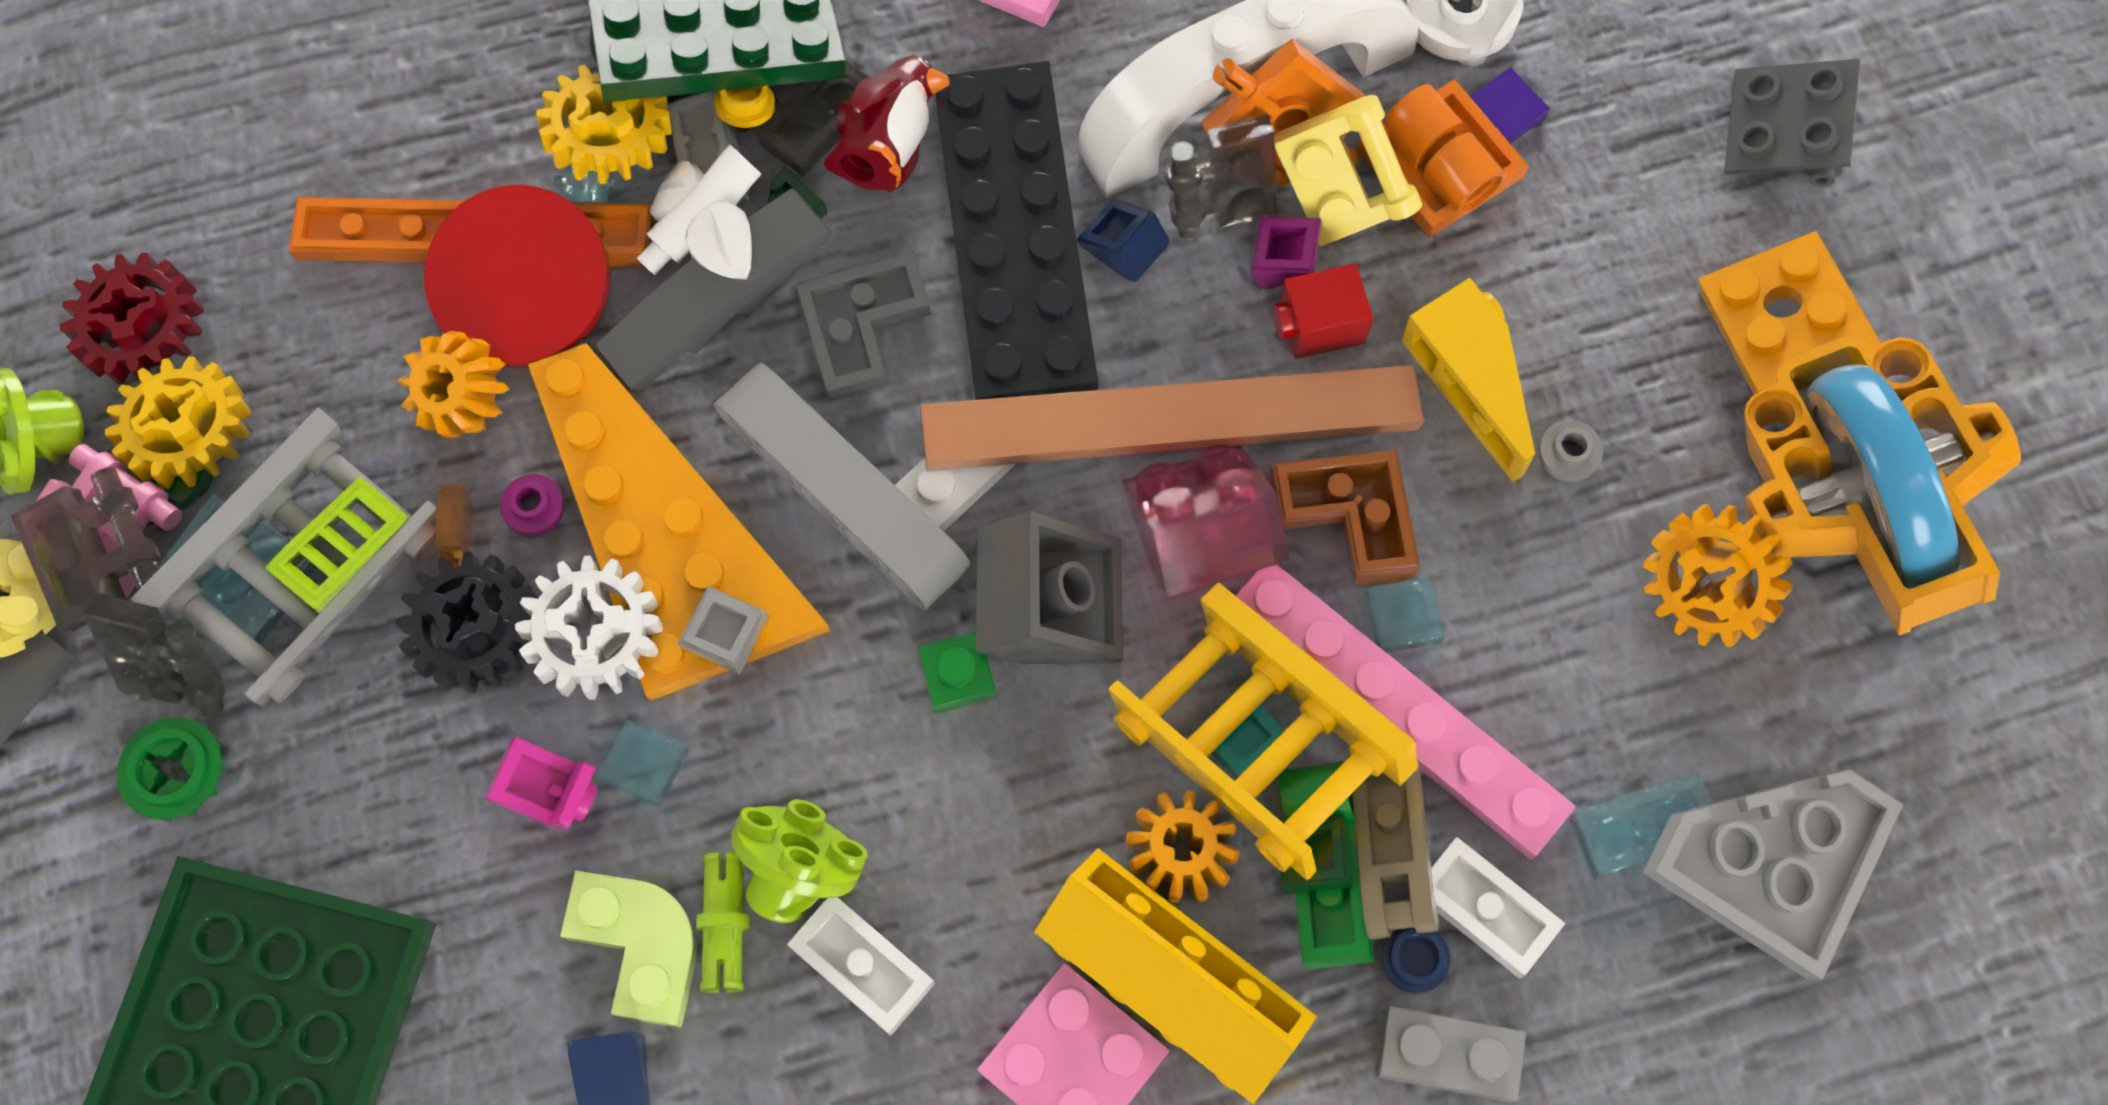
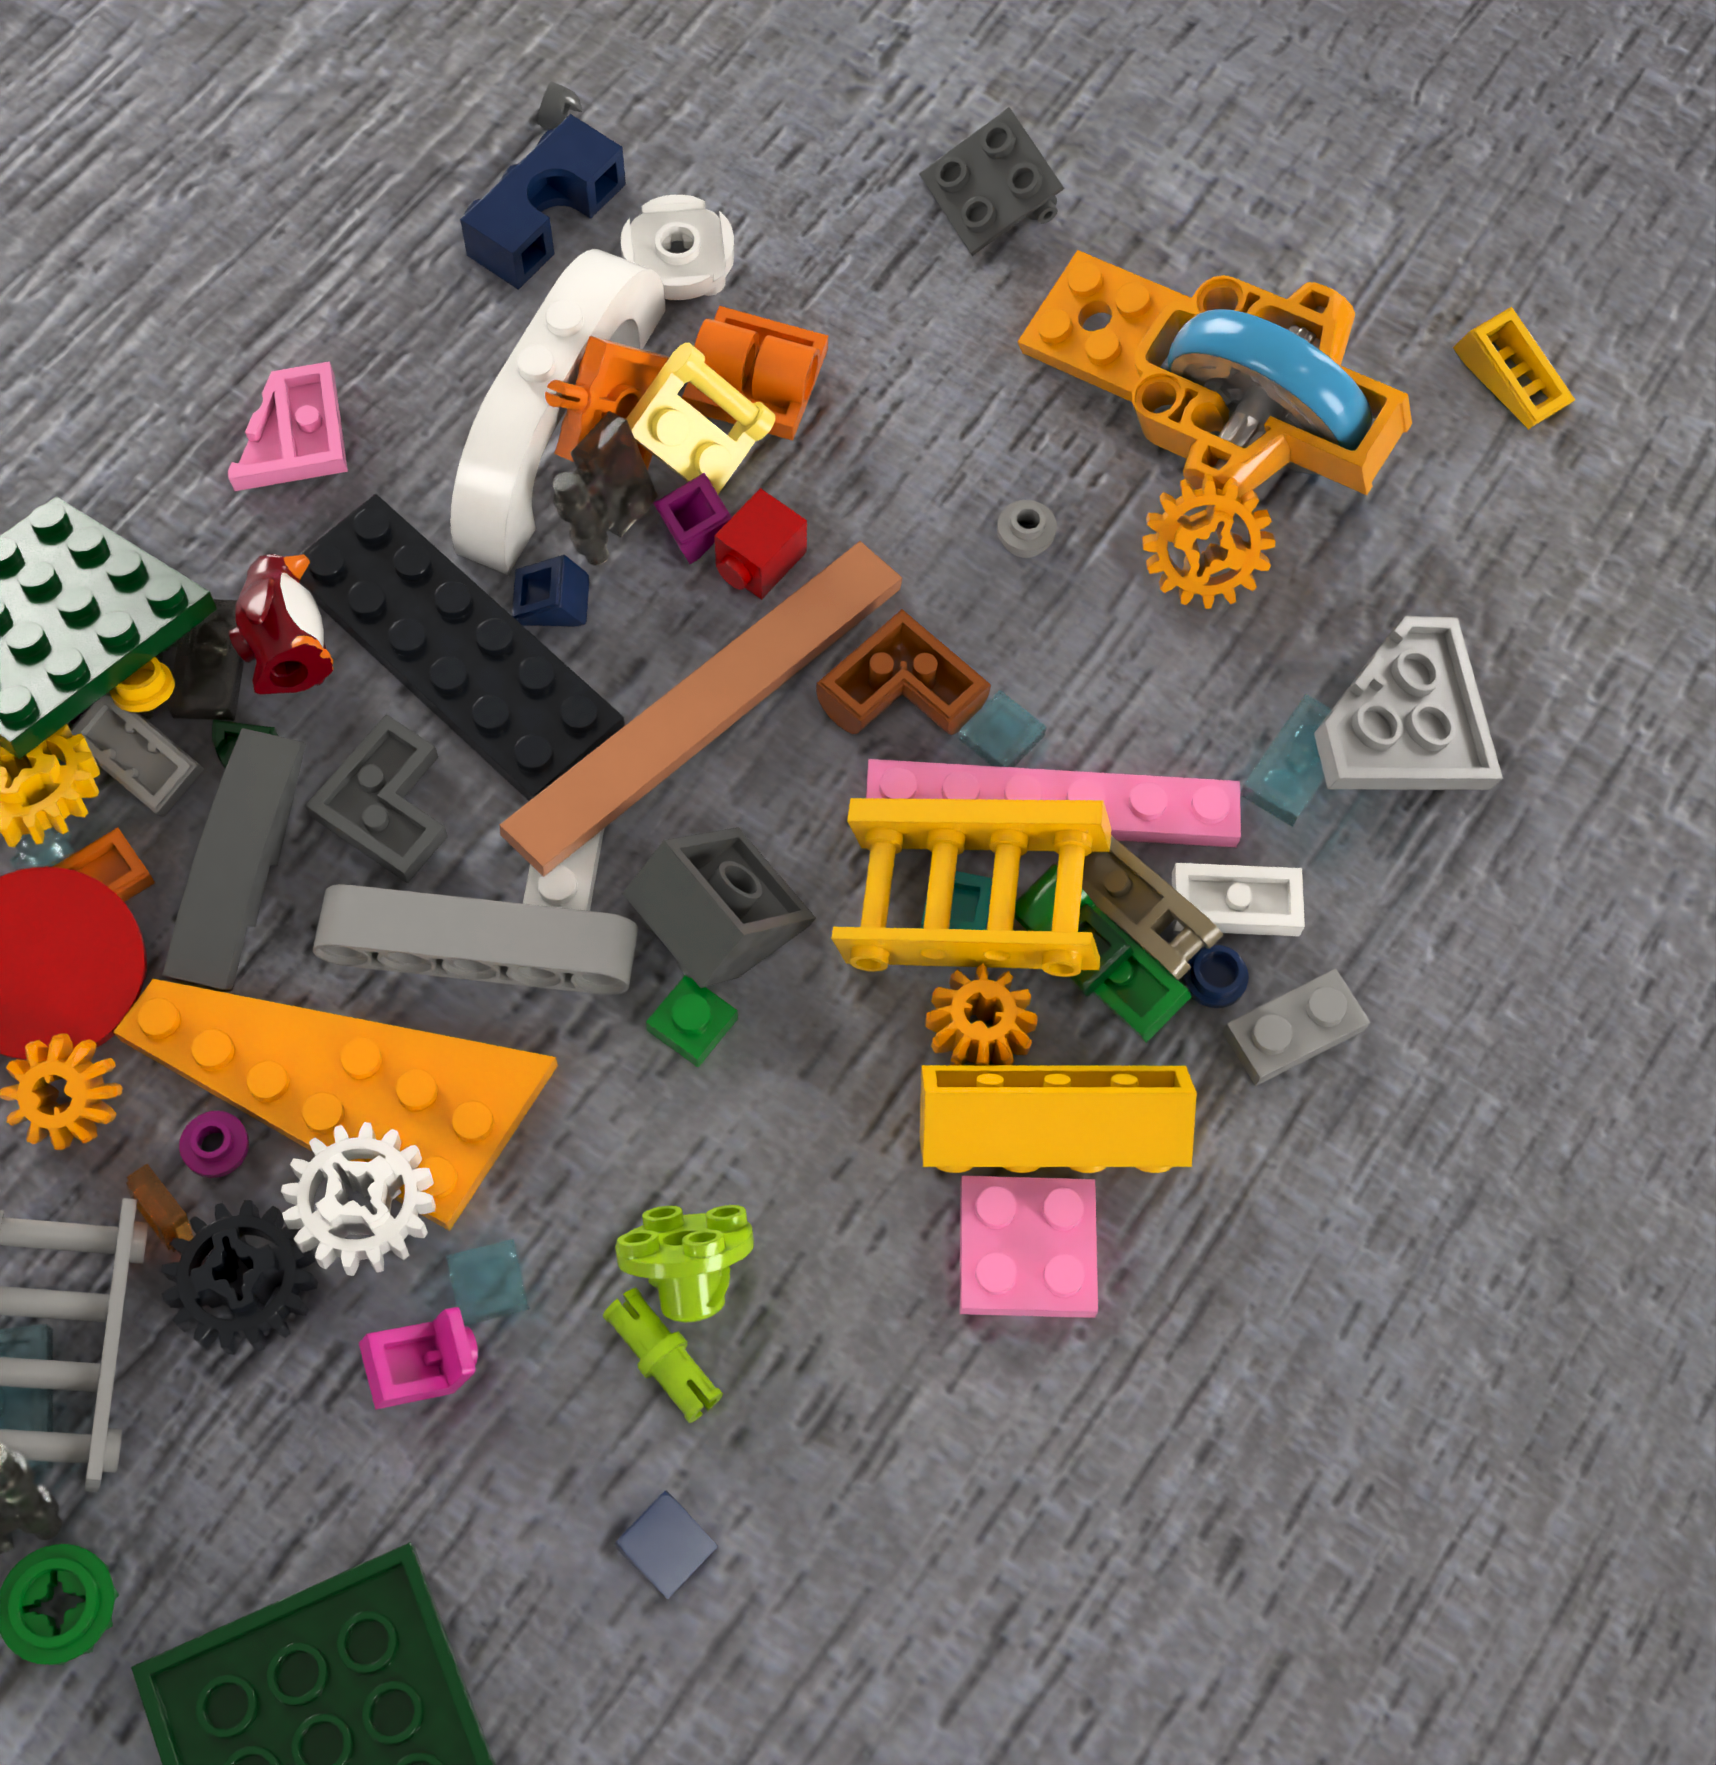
camera: 45 degrees left, 5 degrees down
lime slope [265,476,410,614] -> none
yellowish green plate [560,870,697,1028] -> none
white plant [637,144,761,280] -> none
light grey tile [678,586,769,675] -> none
white plate [787,897,935,1036] -> none
clear pink slope [1122,445,1290,598] -> none
yellow slope [1401,278,1535,483] -> none
dark purple tile [1470,67,1550,144] -> none

